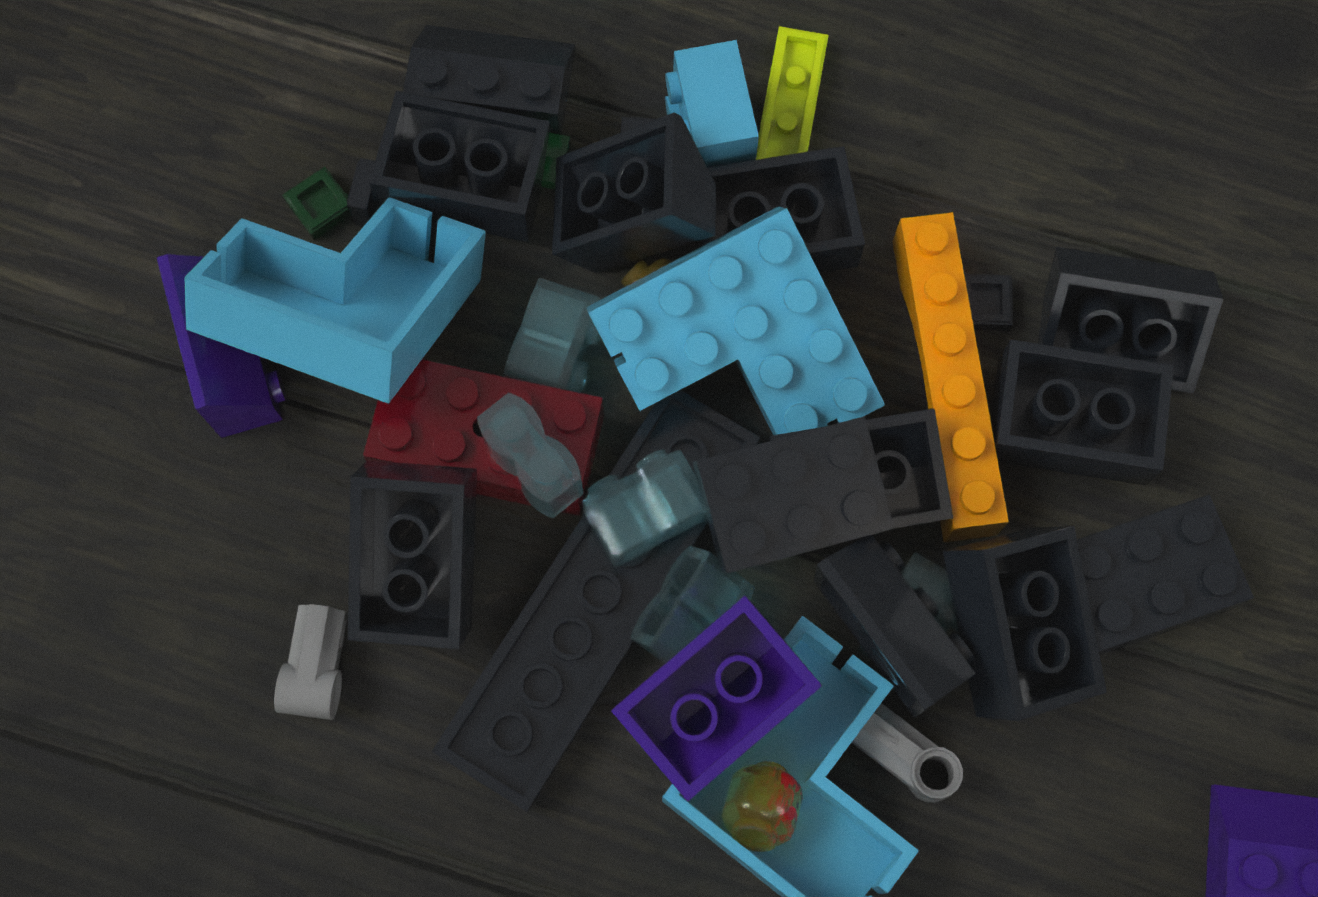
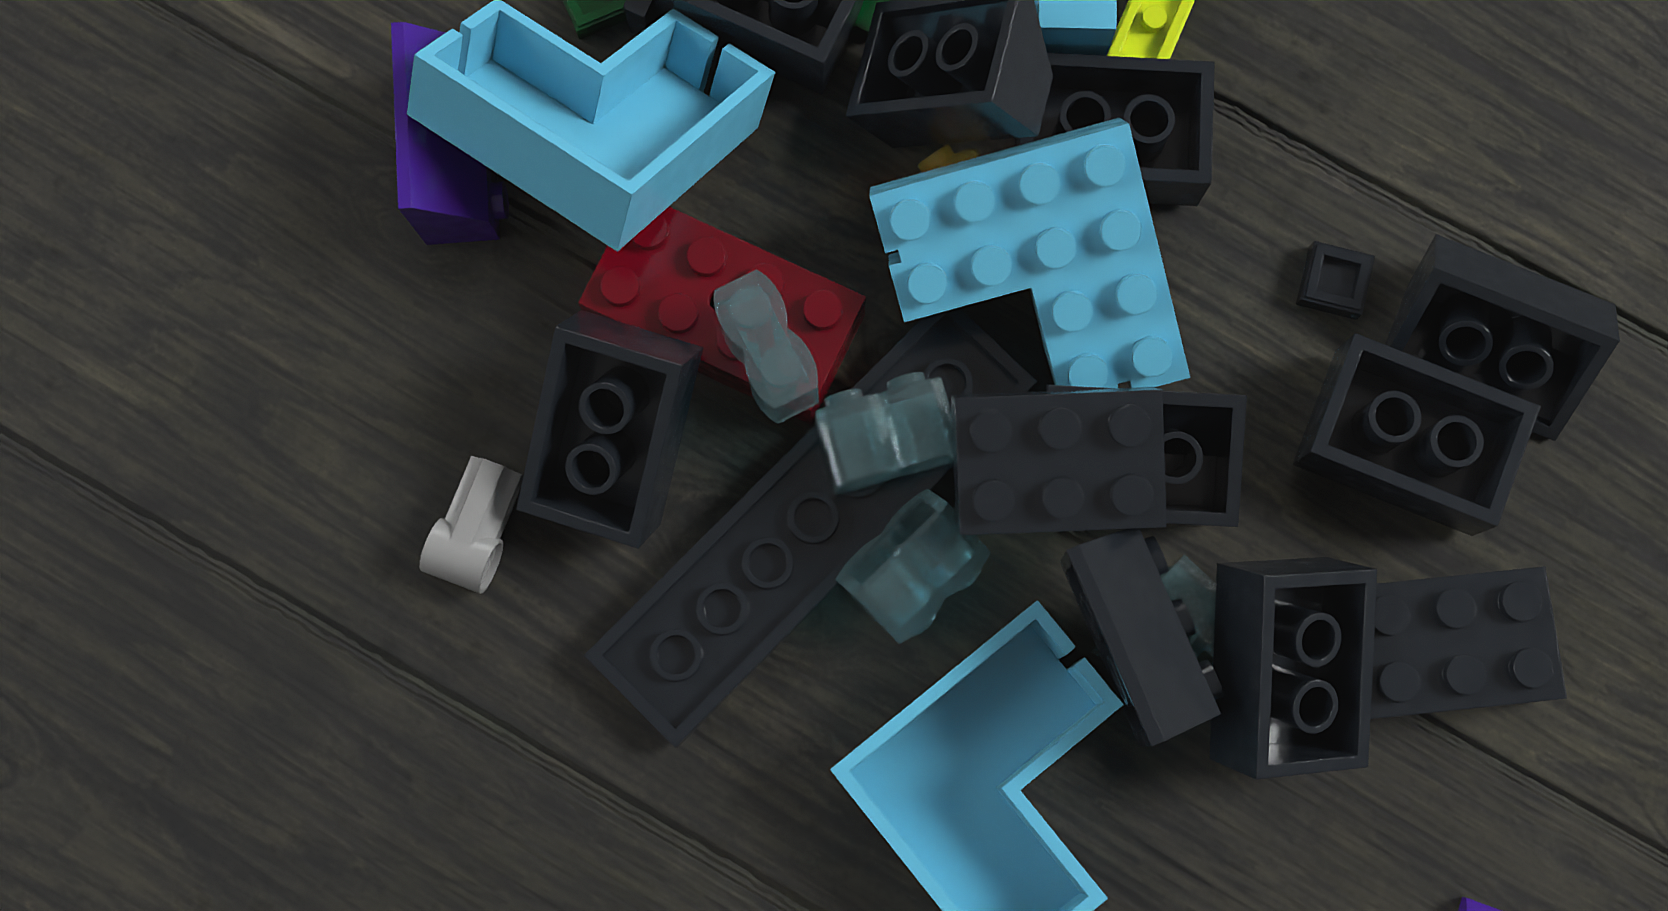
camera: 15 degrees right, 5 degrees up
clear light blue brick [503,278,601,393] -> none
dark purple slope [611,594,822,802] -> none
clear yellow head [721,761,803,852] -> none
light grey piece [851,703,963,803] -> none
light orange arch [892,212,1009,542] -> none

